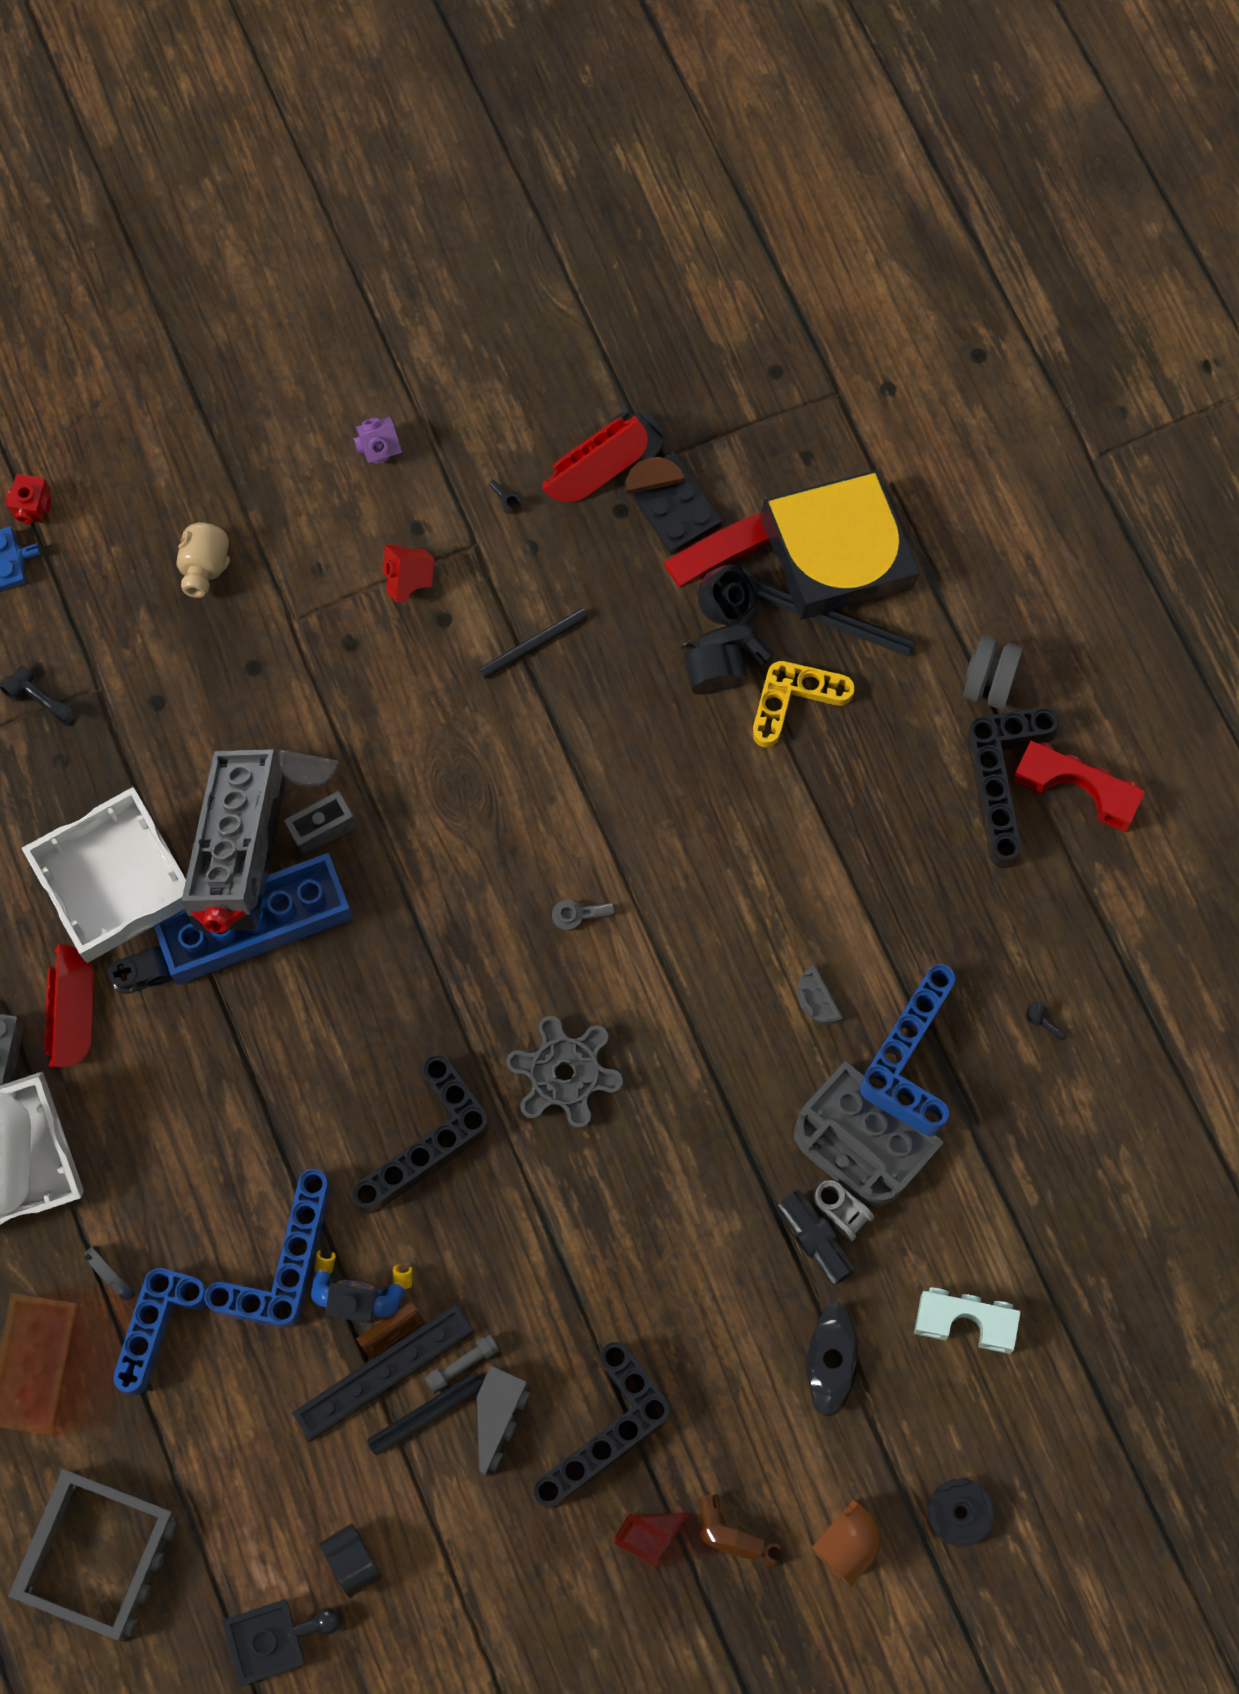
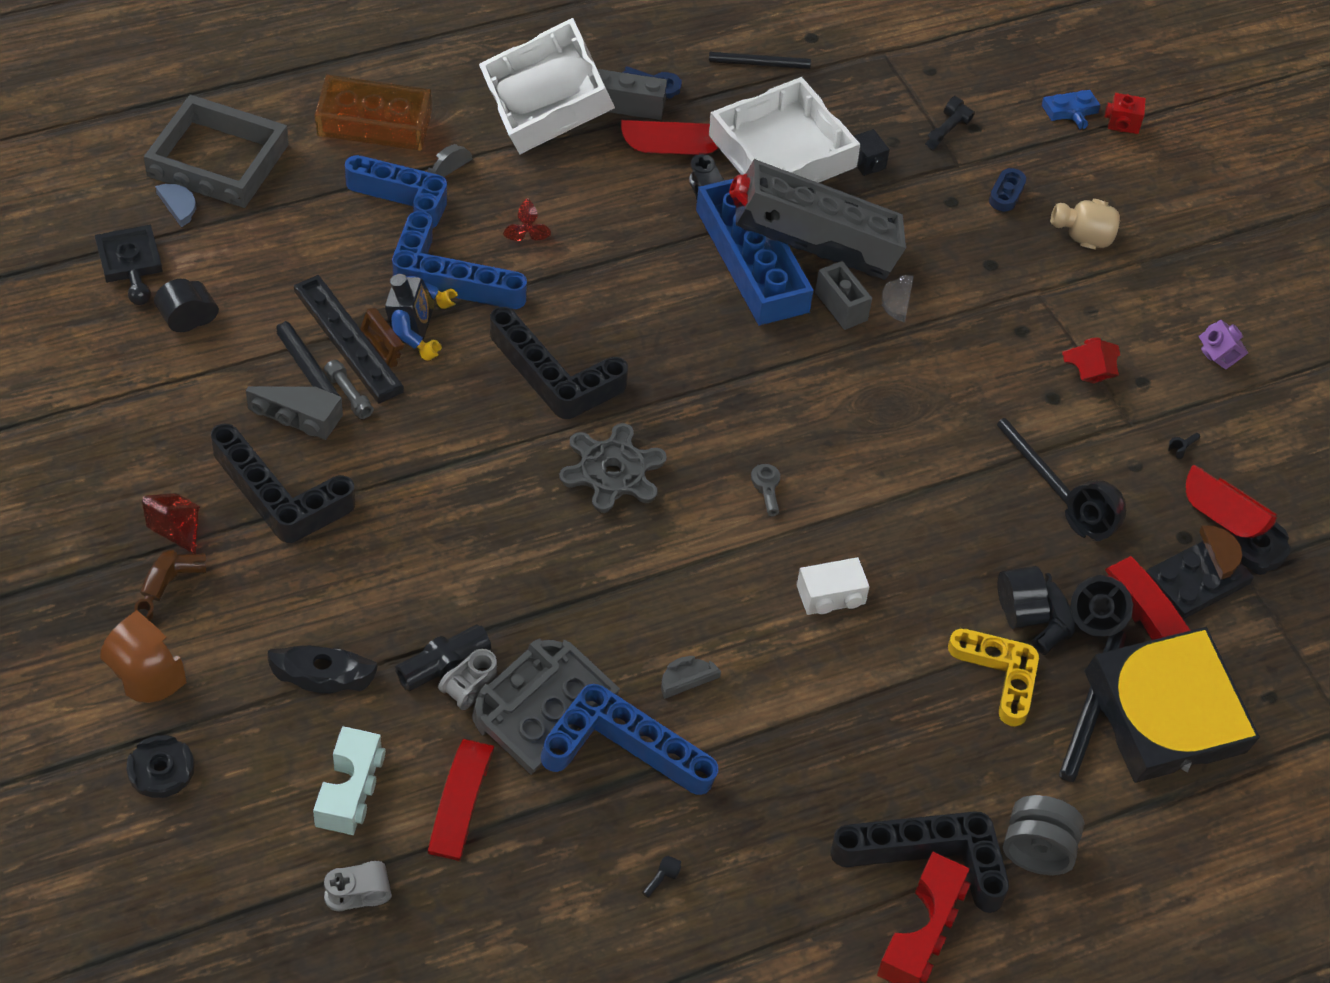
camera: 80 degrees right, 20 degrees down
none -> sand blue tile [155,184,196,227]
none -> light grey piece [324,861,392,911]
none -> red slope [428,739,494,861]
none -> clear red plant [503,198,551,241]
none -> white piece [797,557,869,615]
none -> black brick [854,129,890,176]
none -> dark blue plate [989,168,1026,212]
none -> black cylinder [1065,480,1127,541]

